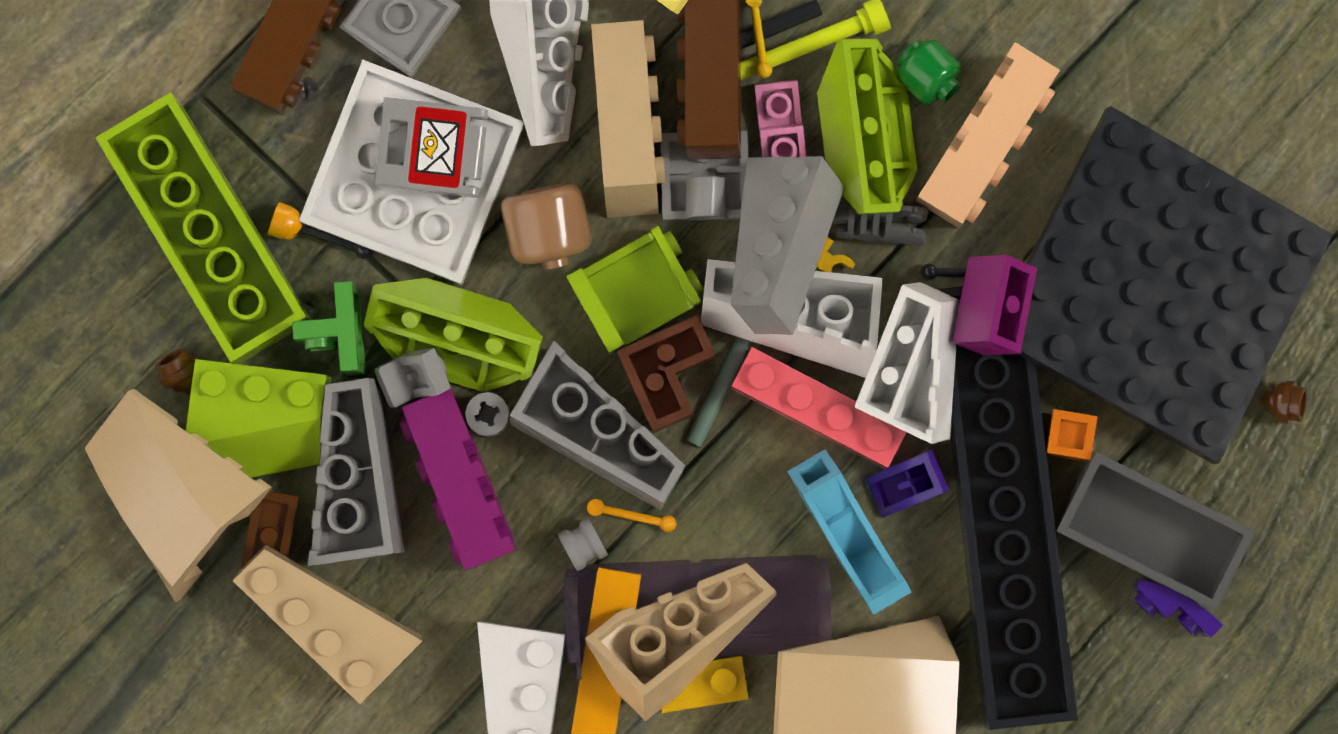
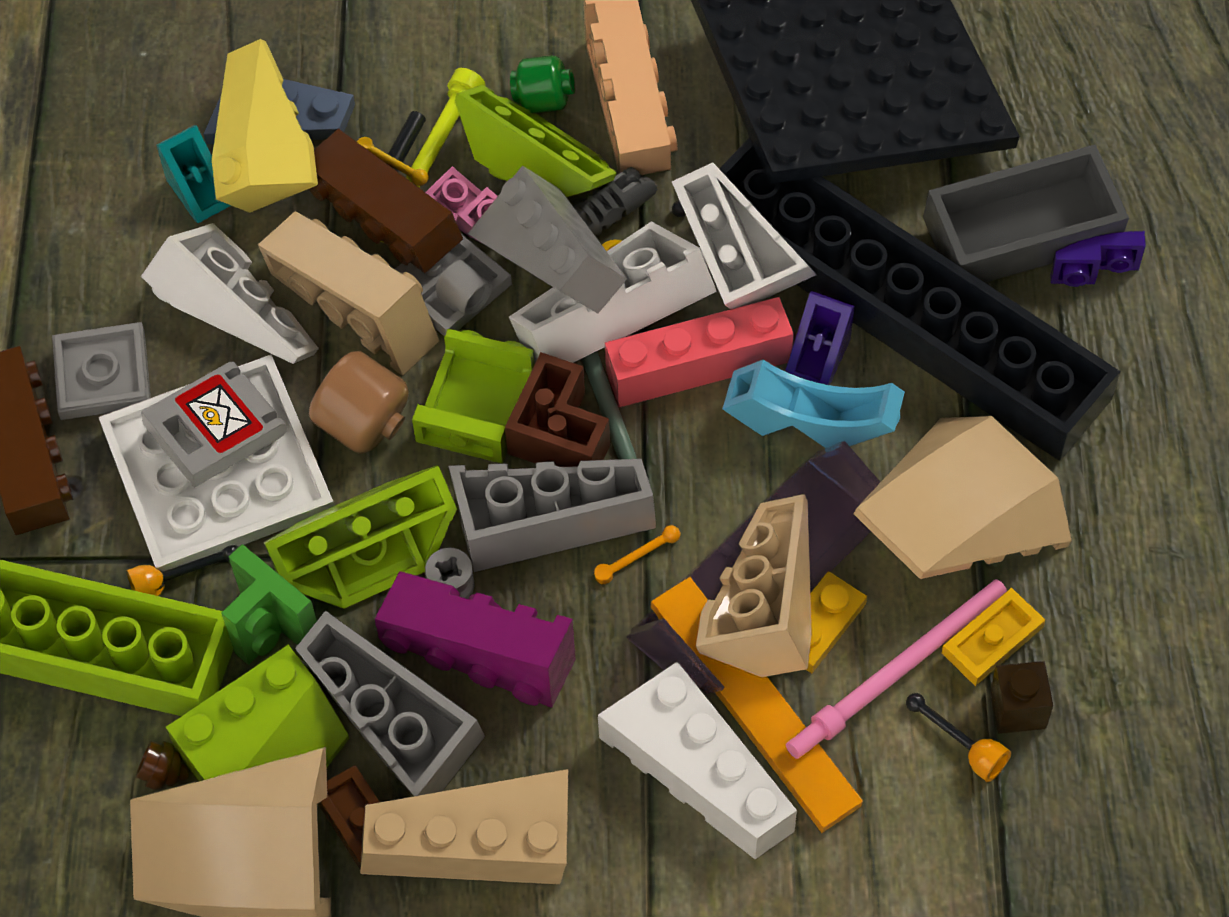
camera: 45 degrees left, 25 degrees down
light grey bracket [375,348,451,408] -> none
light grey wheel [557,517,608,572] -> none
magenta brick [952,255,1037,355] -> none
orange brick [1044,409,1098,462] -> none
reddish brown plate [1260,381,1307,425] -> none

